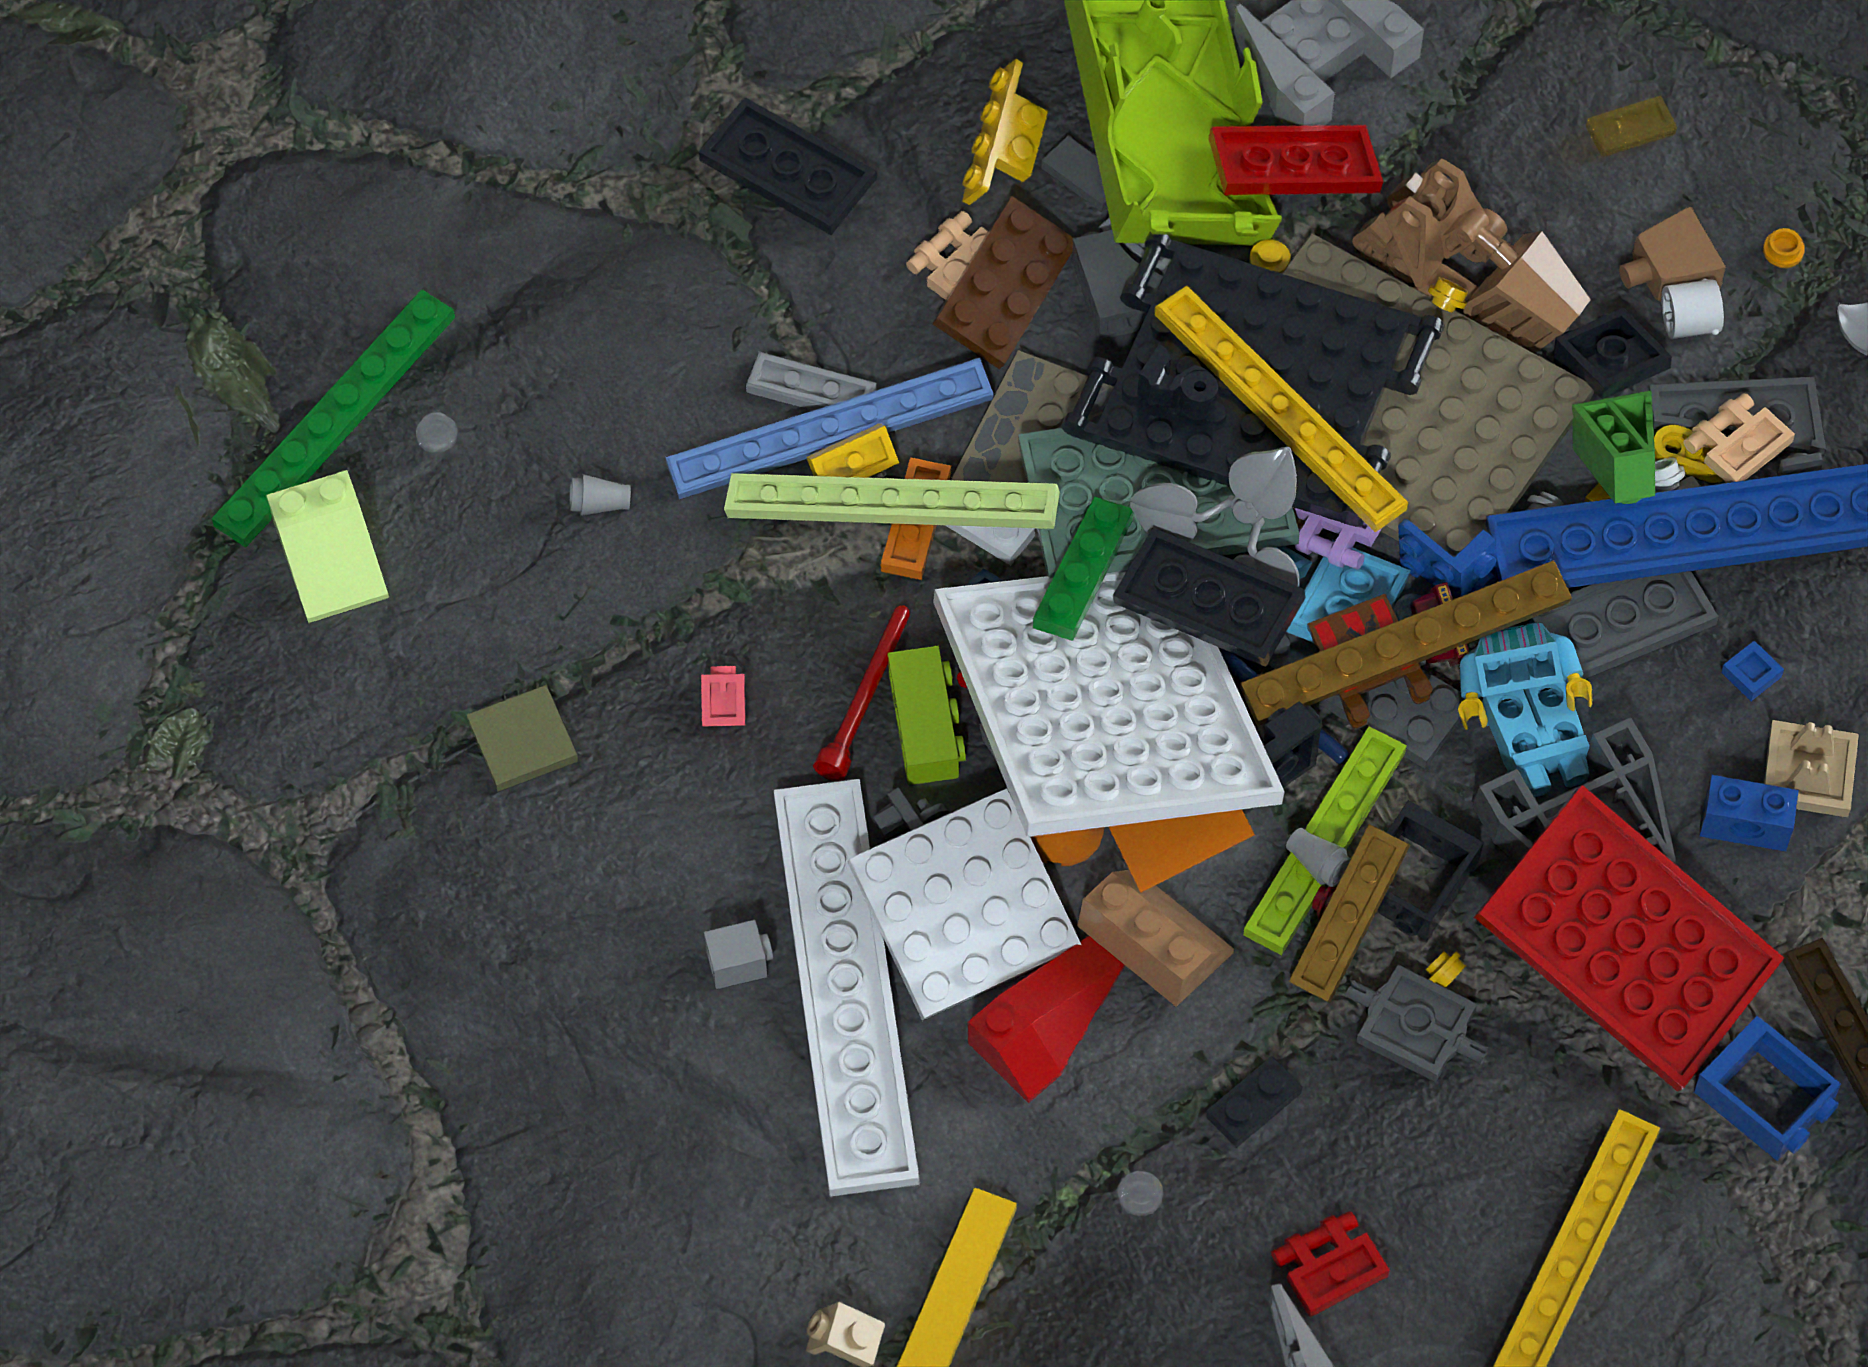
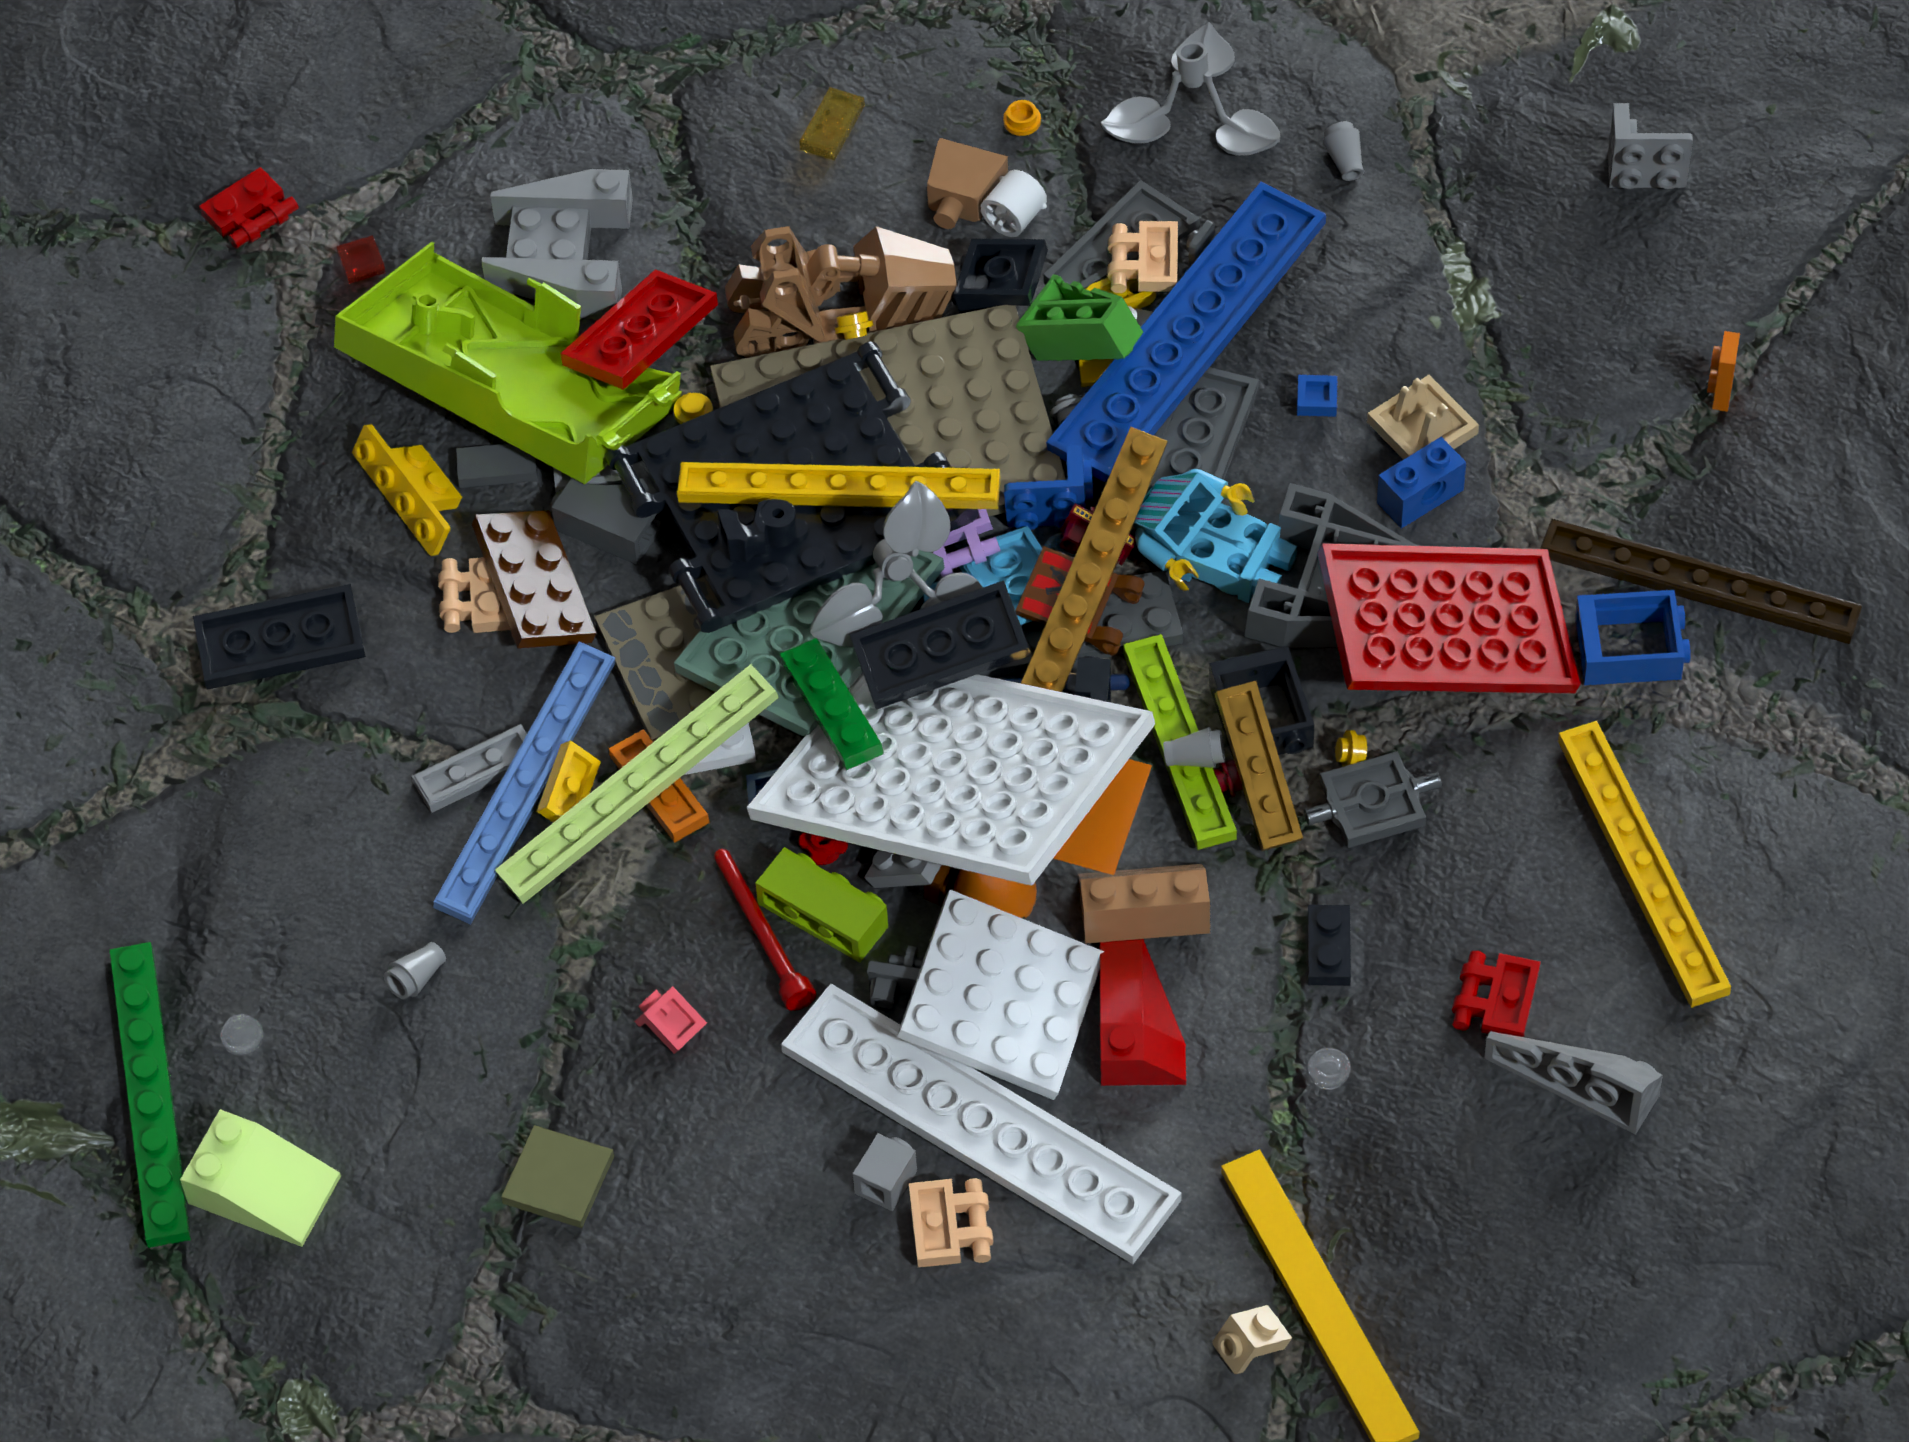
camera: 45 degrees left, 5 degrees down
none -> light nougat plate [909,1178,994,1268]

